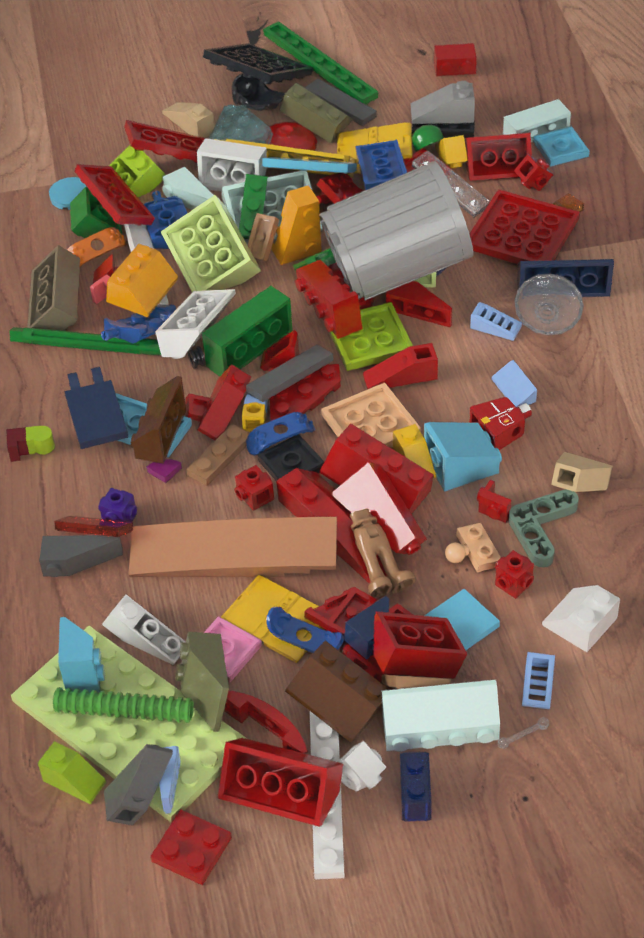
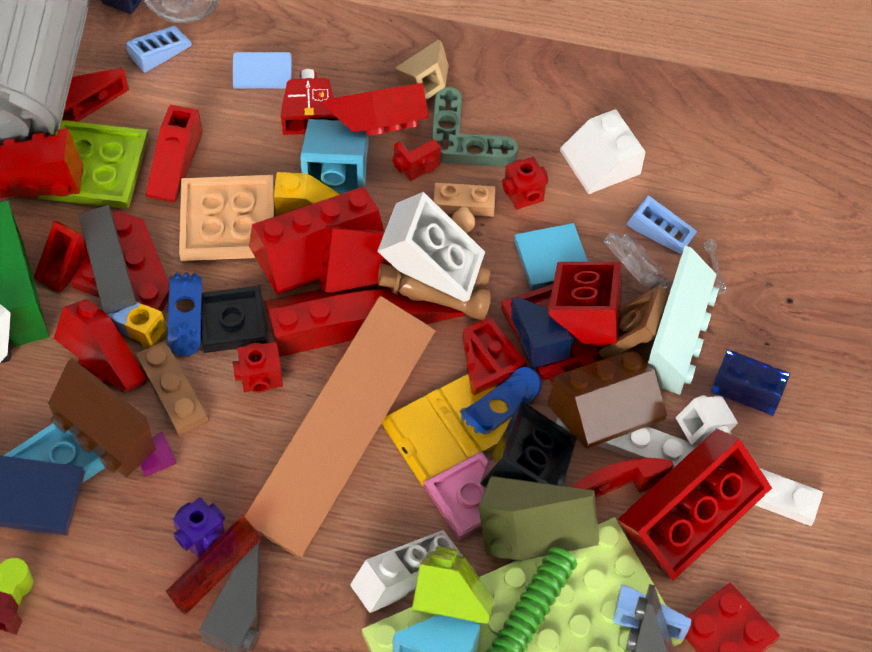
camera: 70 degrees left, 10 degrees up
none -> red slope [323,83,429,136]
none -> white slope [378,192,485,302]
none -> lime slope [412,546,494,624]
none -> black slope [480,401,577,488]
none -> clear plate [602,232,670,289]

